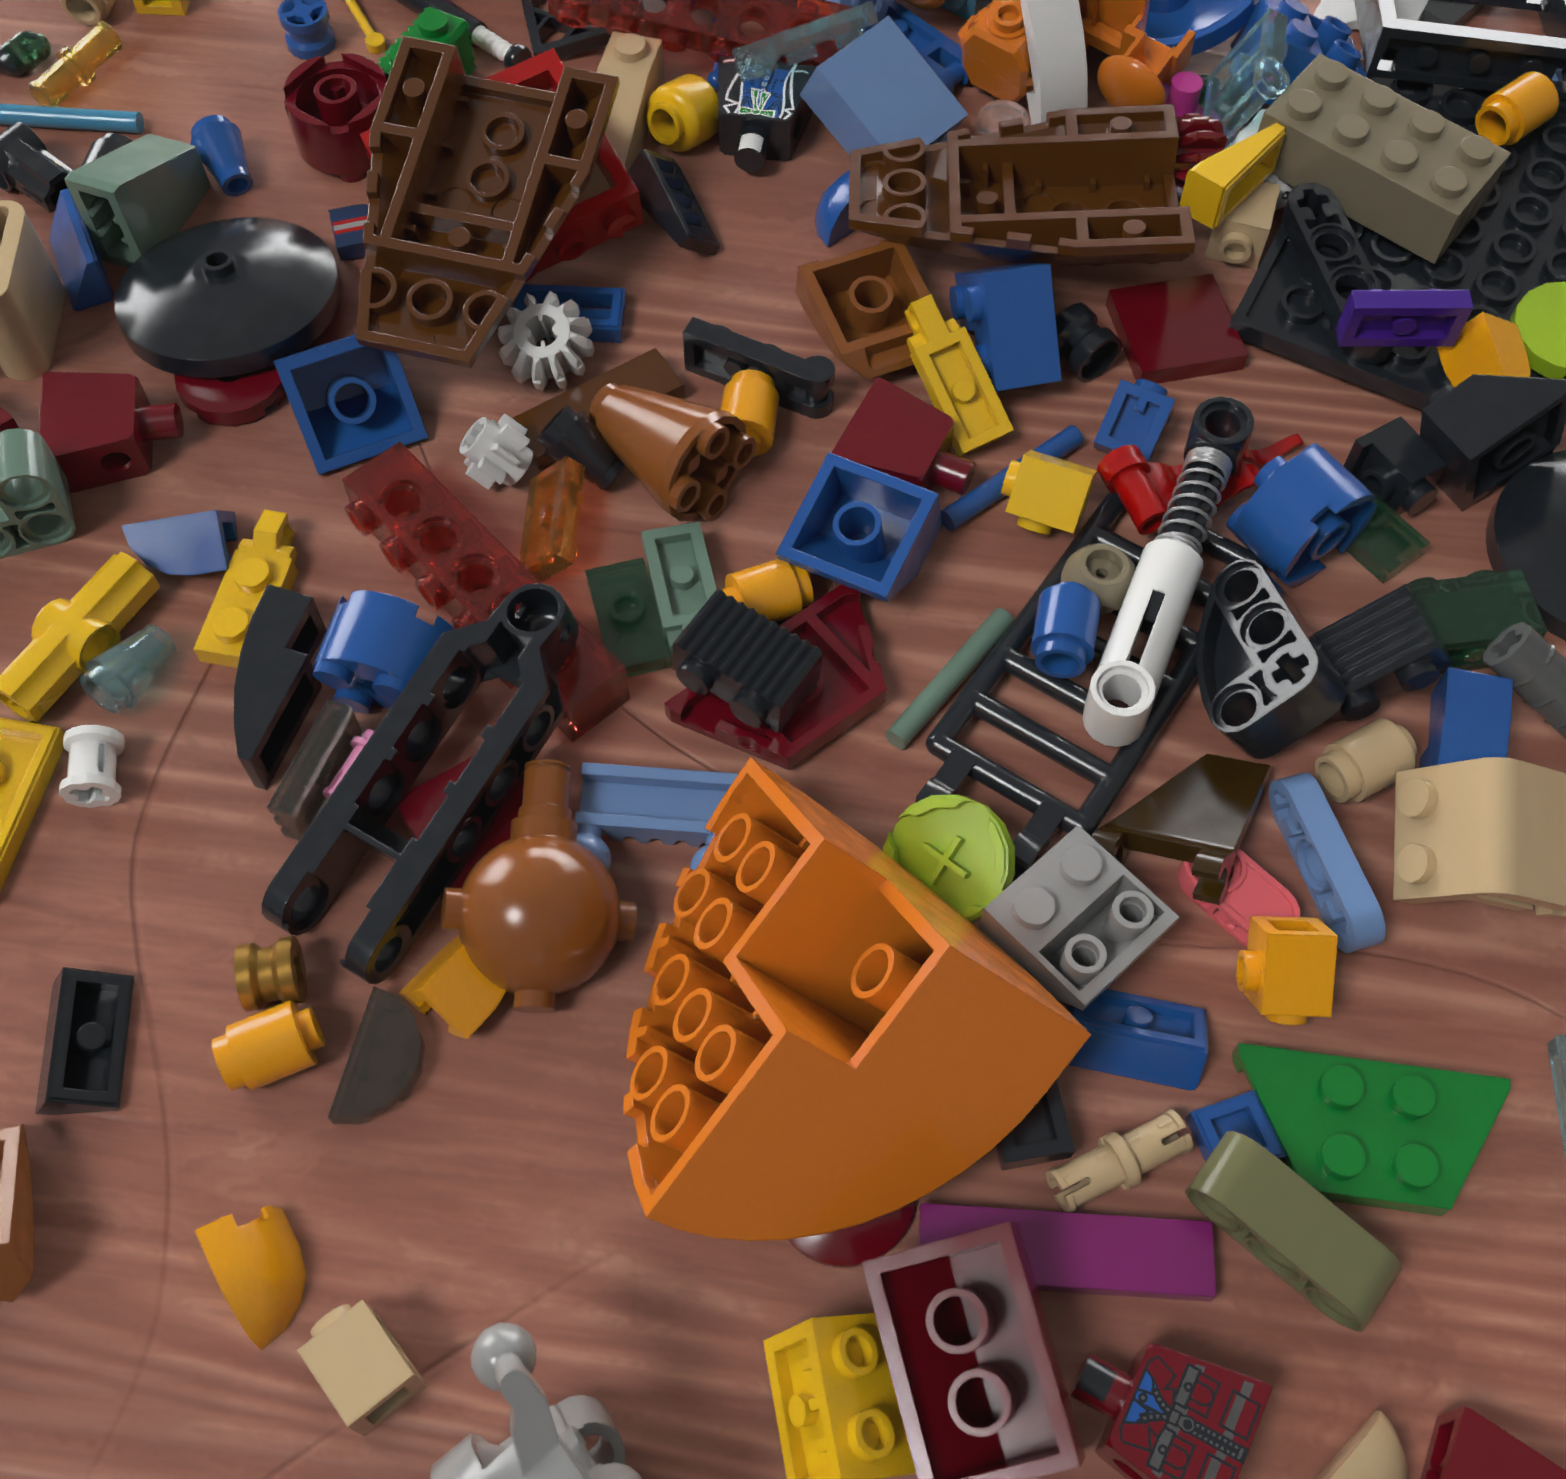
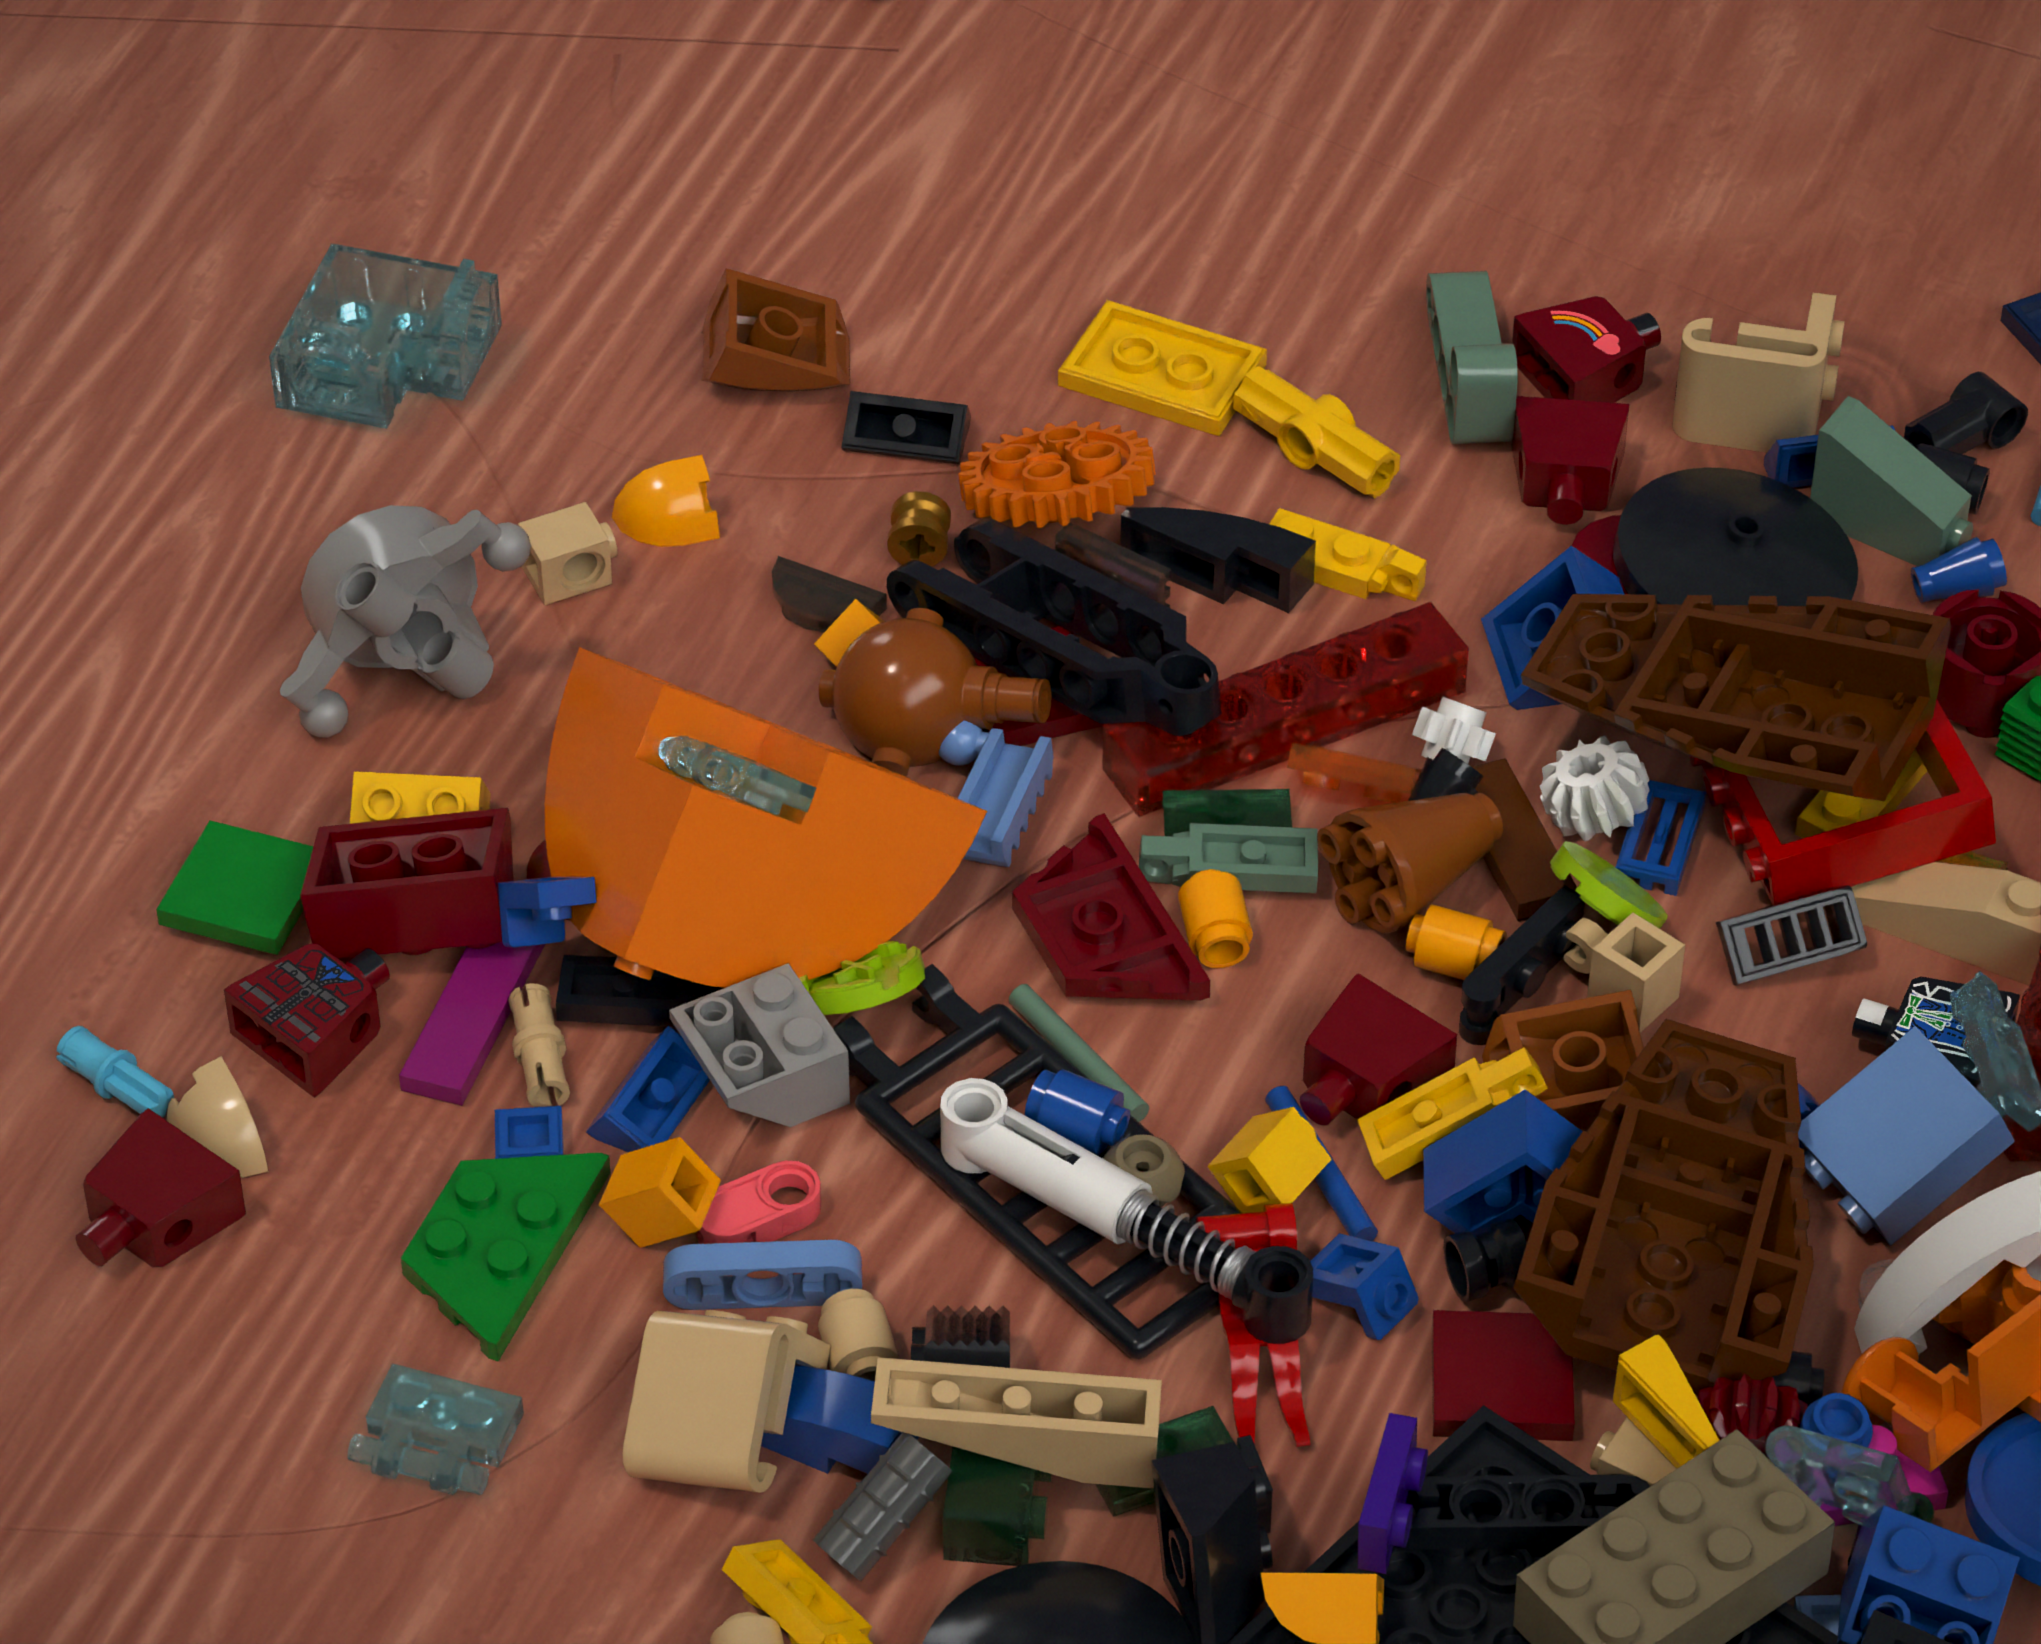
camera: 105 degrees right, 15 degrees down
white bush [59,725,125,808] -> none
clear light blue cone [80,624,176,713] -> none
brick [121,510,238,576] -> none
light orange brick [211,999,325,1091] -> none
blue brick [312,590,455,714] -> none
yellow head [646,74,719,152] -> none
black brick [672,589,823,733] -> none
blue slope [775,452,942,602] -> none
dark brown flag [1091,754,1270,905] -> none
olive beam [1185,1131,1402,1332] -> none
black beam [1196,559,1346,759] -> none
blue brick [1226,443,1377,587] -> none
none -> blue bracket [498,876,596,947]
none -> clear light blue plate [658,735,817,815]
none -> tan slope [871,1357,1162,1488]
none -> orange gear [958,421,1156,528]
none -> lime tile [1550,841,1668,929]
none -> tan brick [1564,913,1685,1033]
none -> blue plate [1800,1393,1873,1463]

